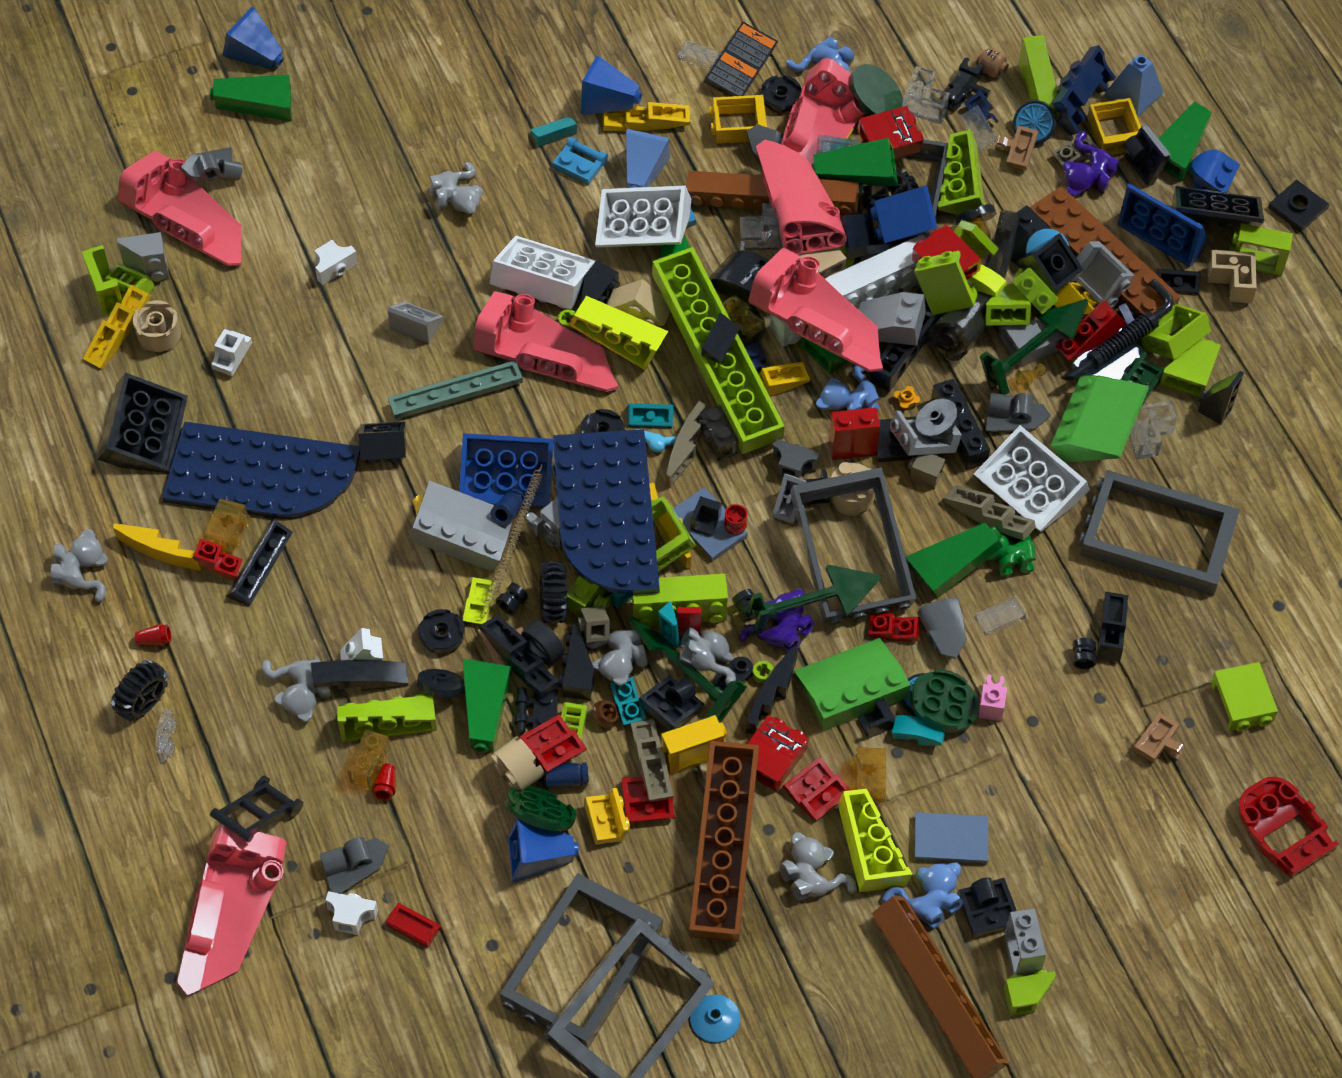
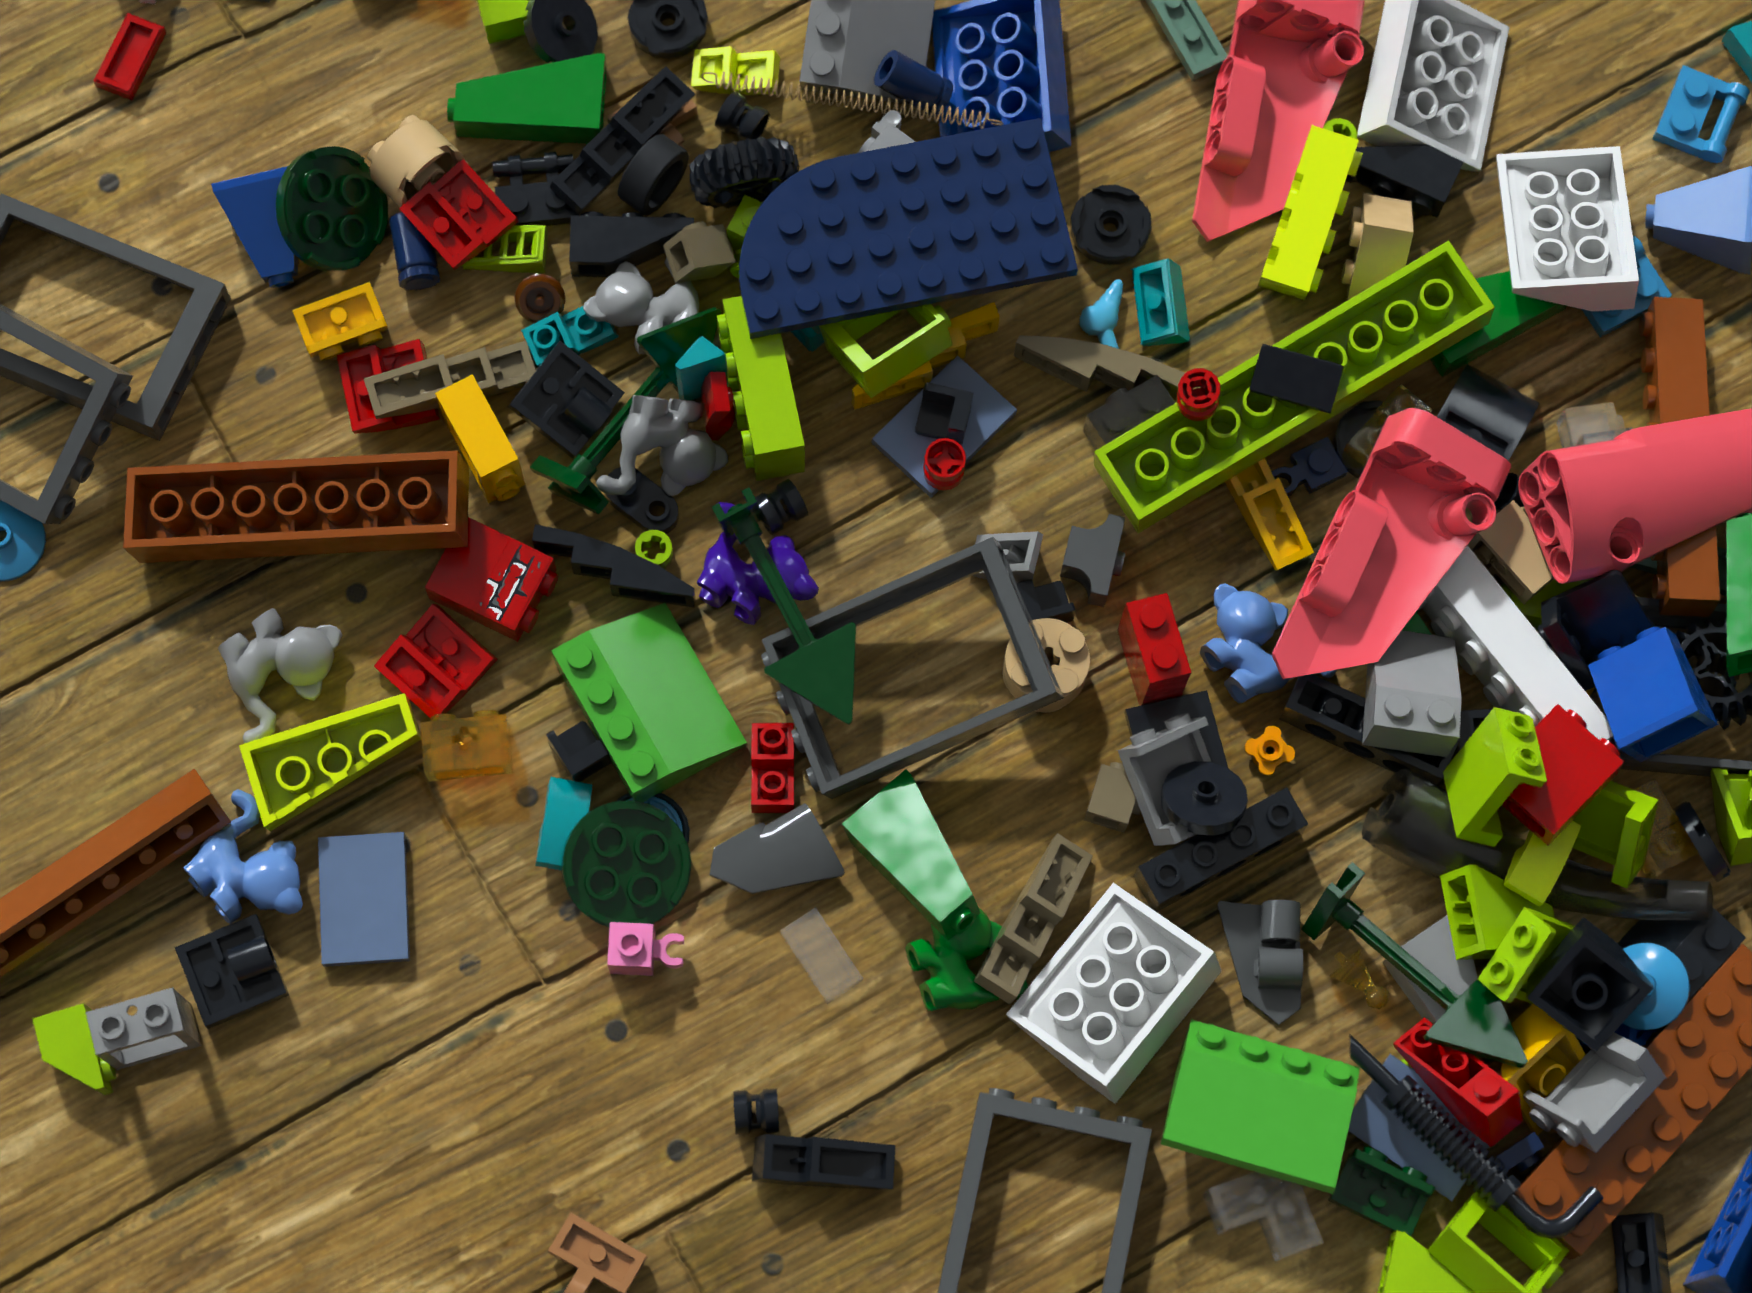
camera: 80 degrees right, 15 degrees up
none -> red wheel [1177,368,1220,421]

